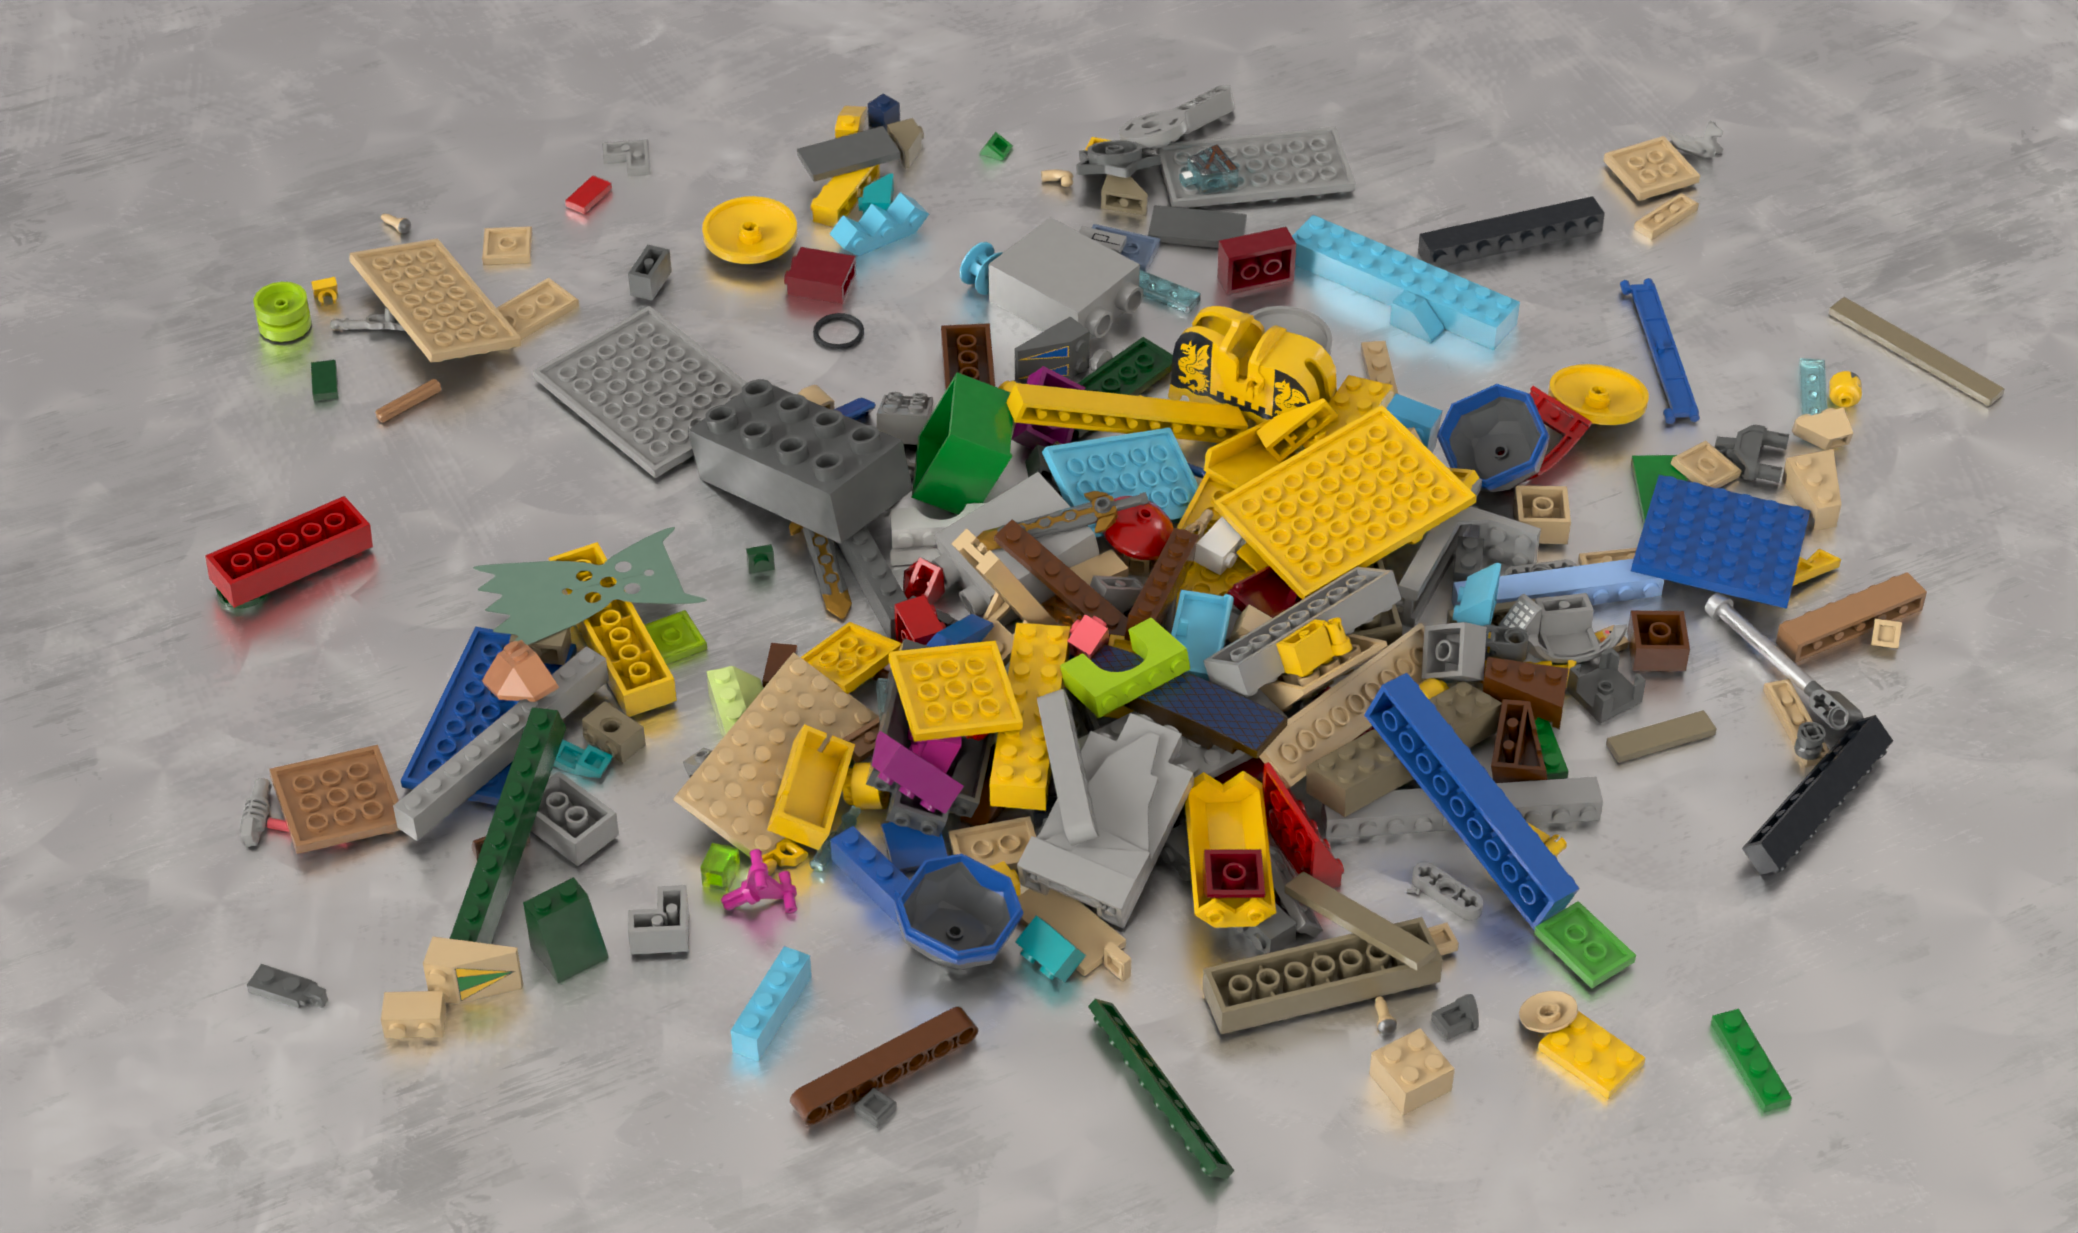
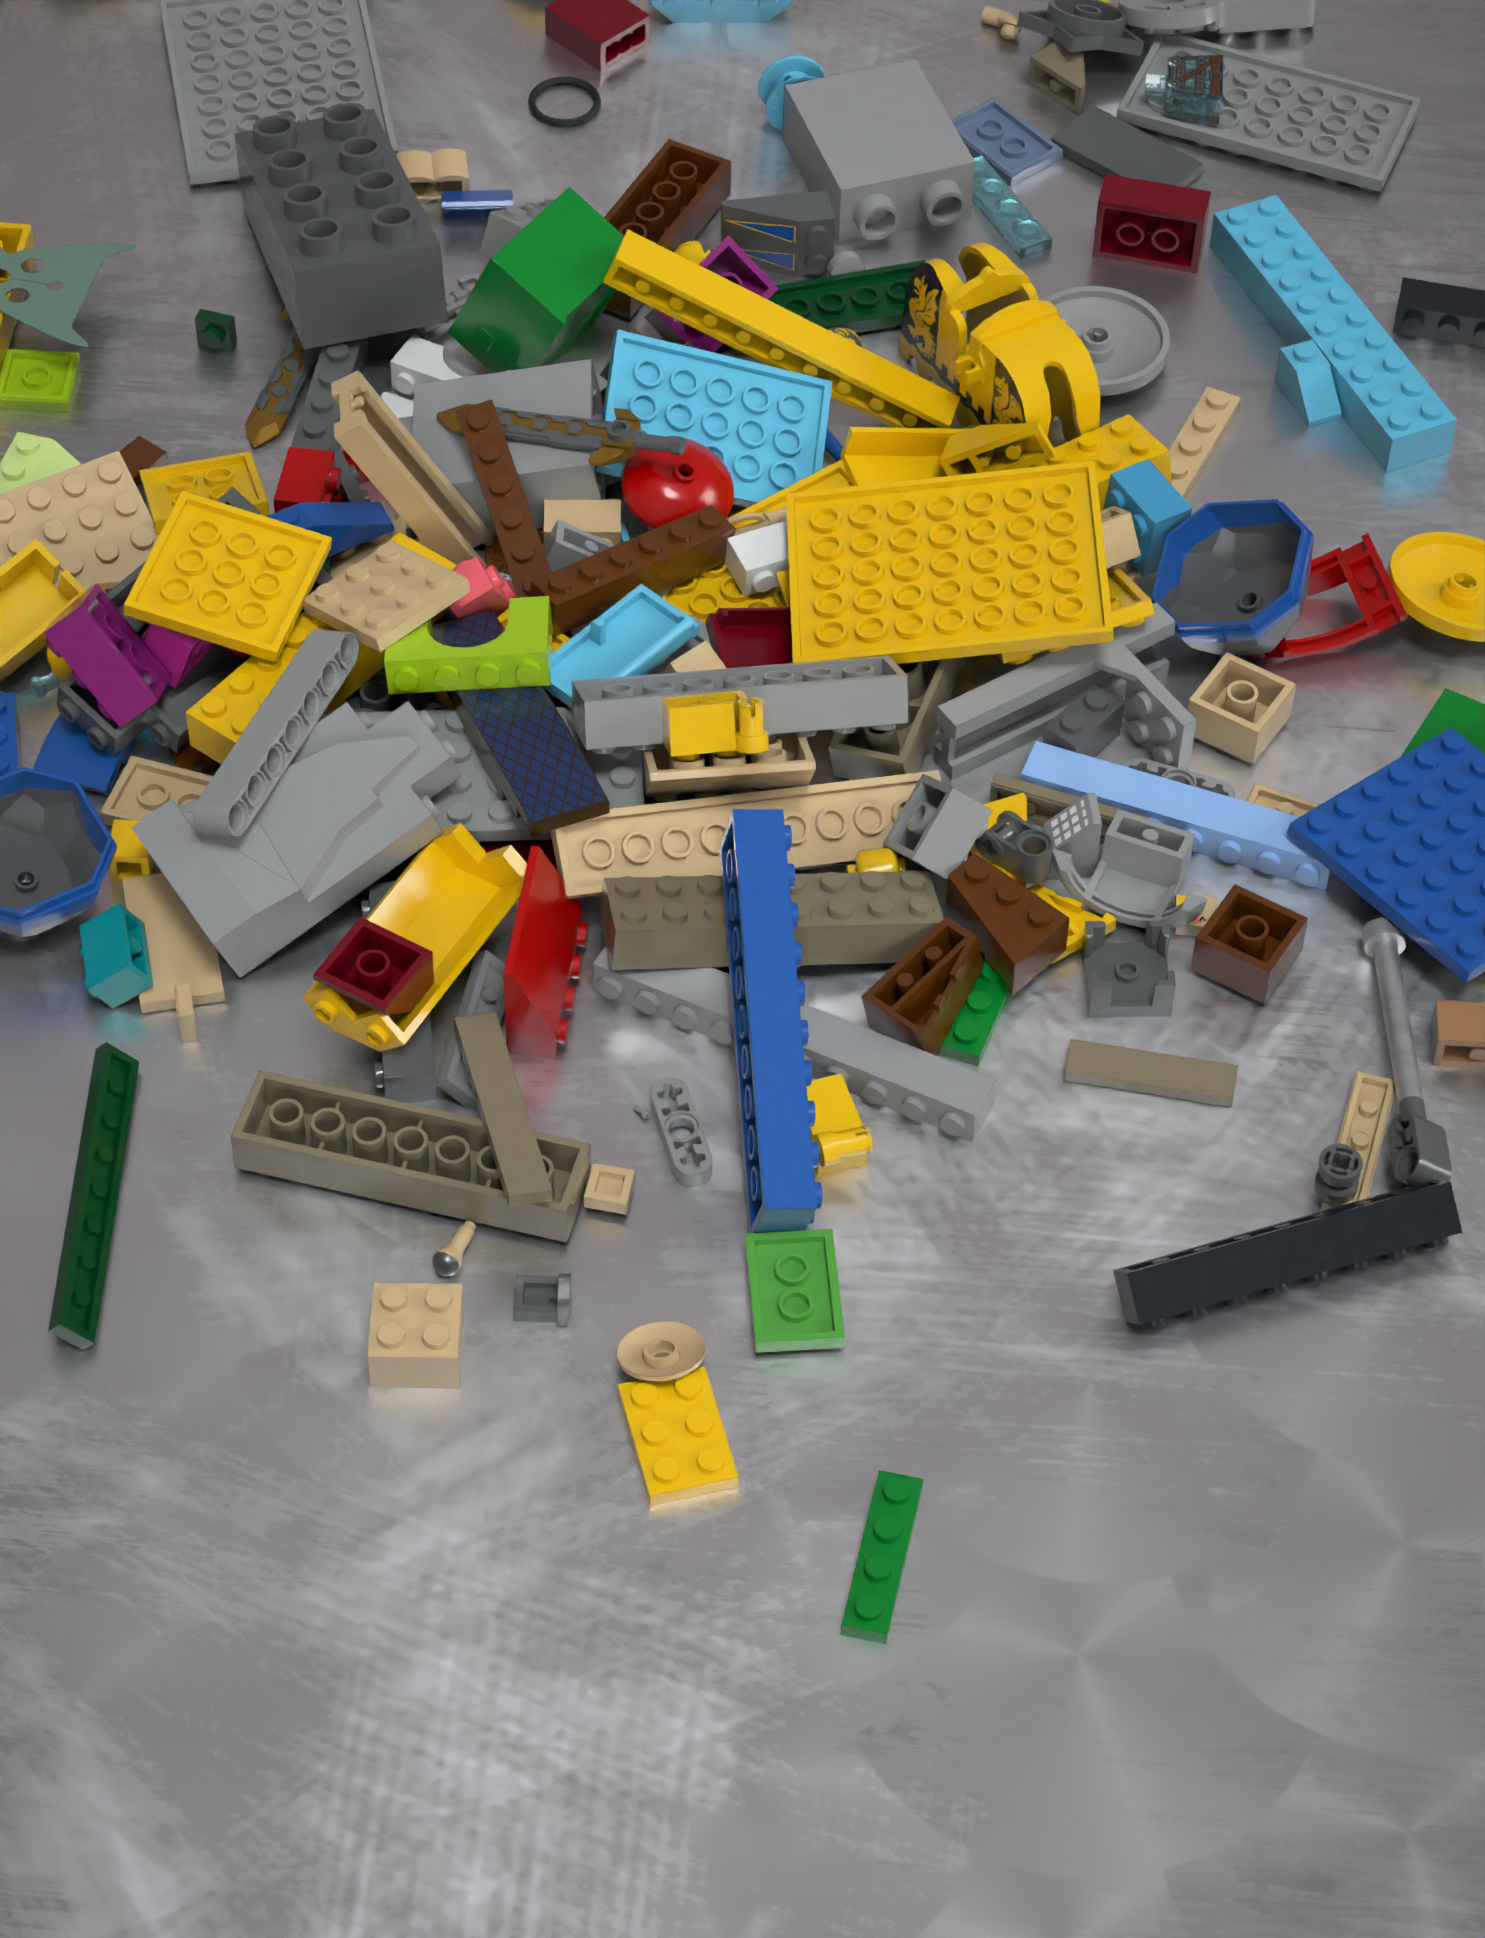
camera: 30 degrees right, 5 degrees up
light grey tile [1079,226,1126,254] -> none
medium azure slope [1452,563,1501,626] -> none
none -> tan plate [303,540,471,652]

